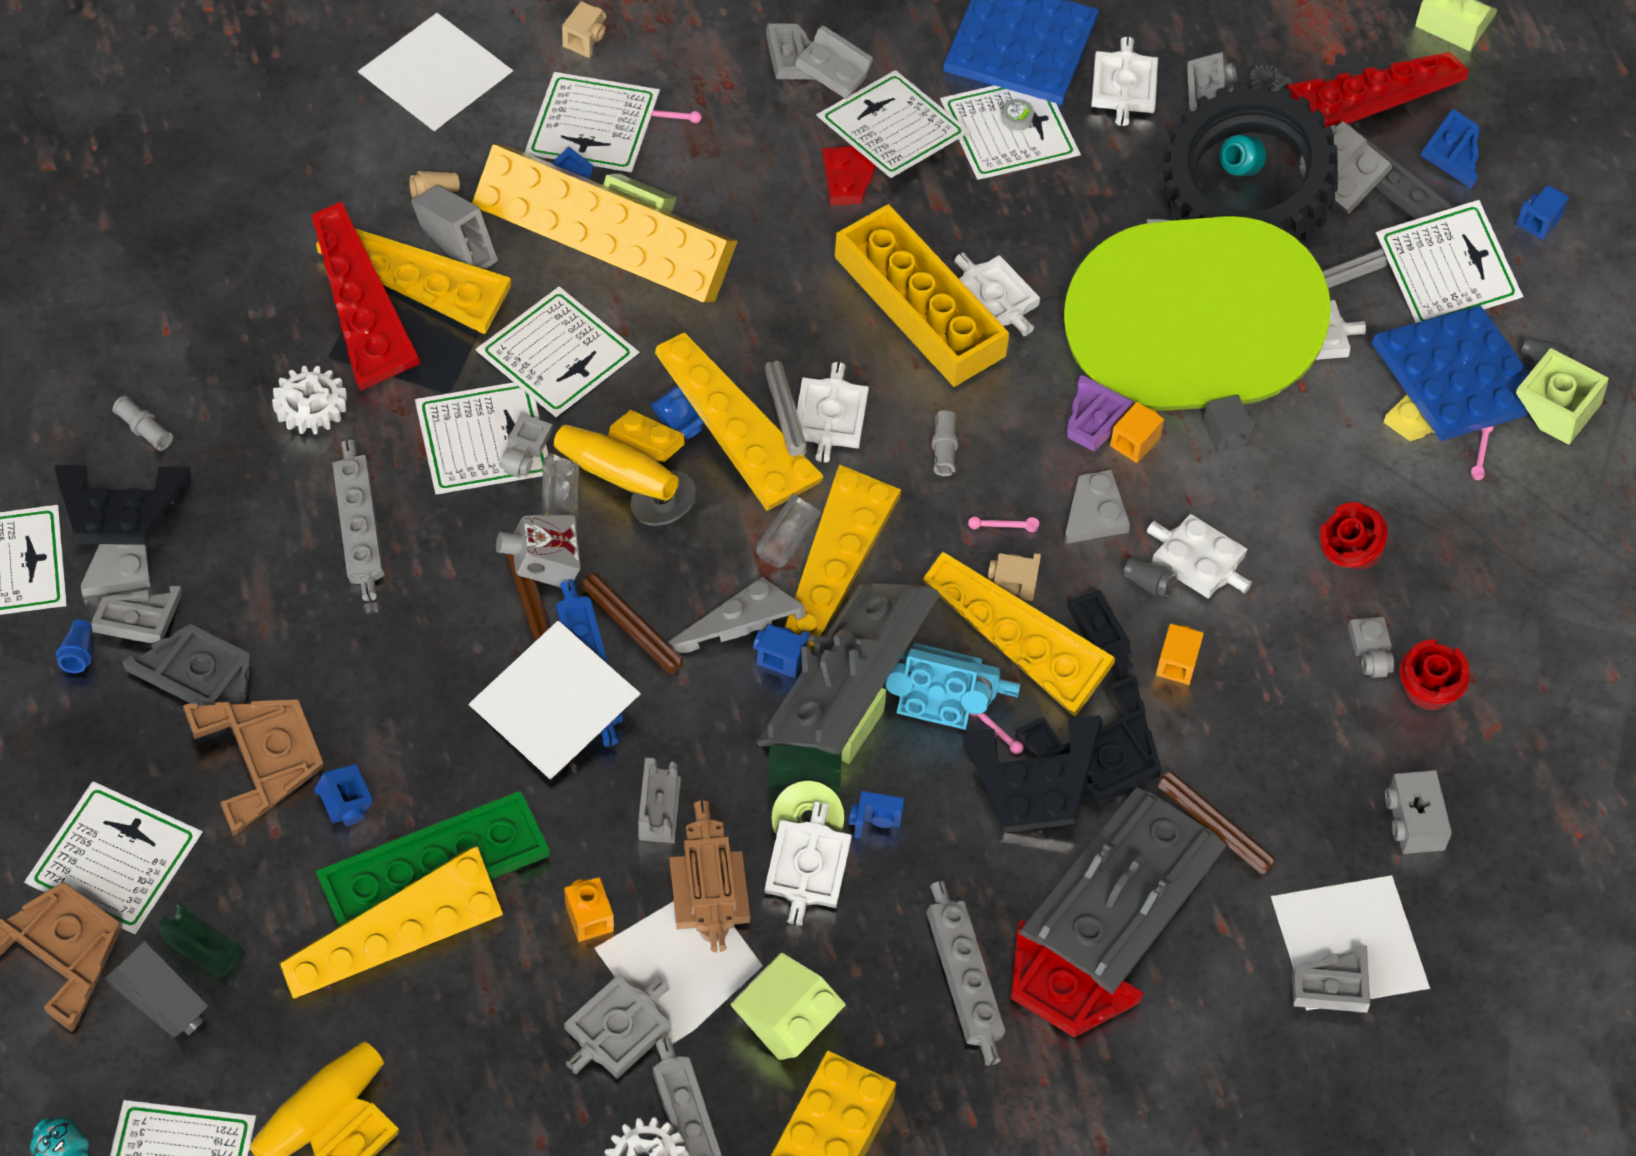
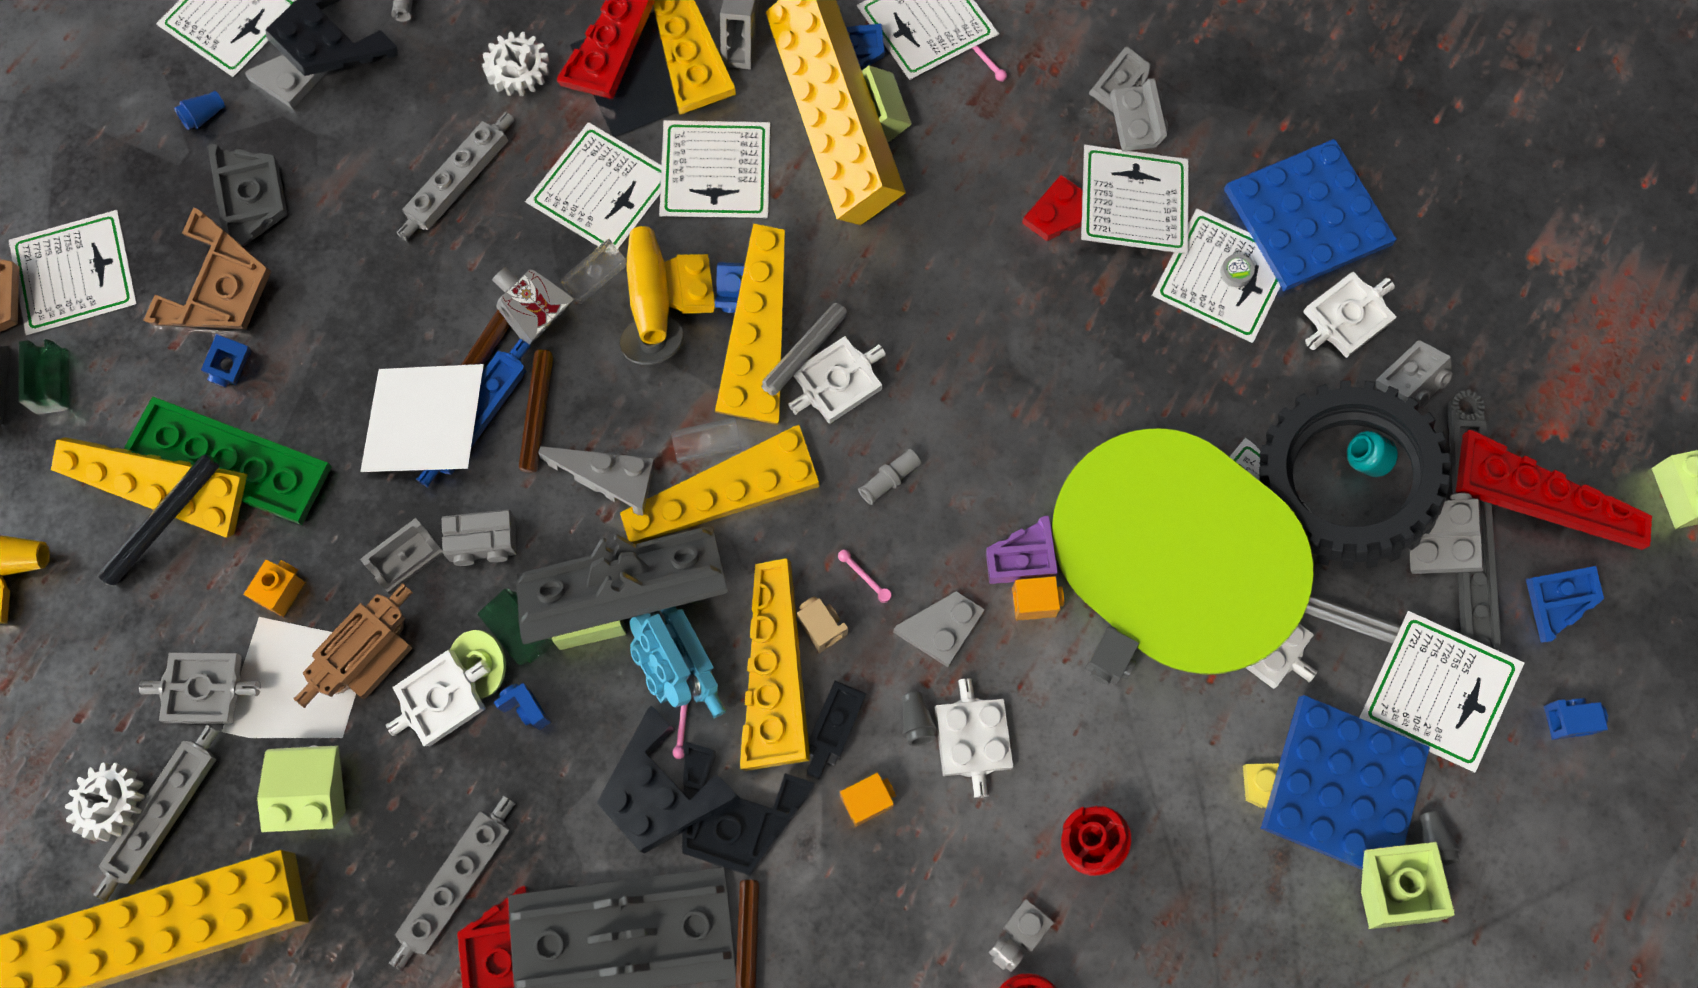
camera: 50 degrees right, 15 degrees up
light grey wing [91,586,182,644] -> none
light grey plate [500,413,552,478] -> none
blue brick [753,624,810,679] -> none
yellow brick [835,204,1009,387] -> none
white plate [954,253,1040,336] -> none
bright pink hinge [1471,426,1494,480] -> none
none -> black axle [98,454,220,585]
none -> light grey brick [441,509,517,566]

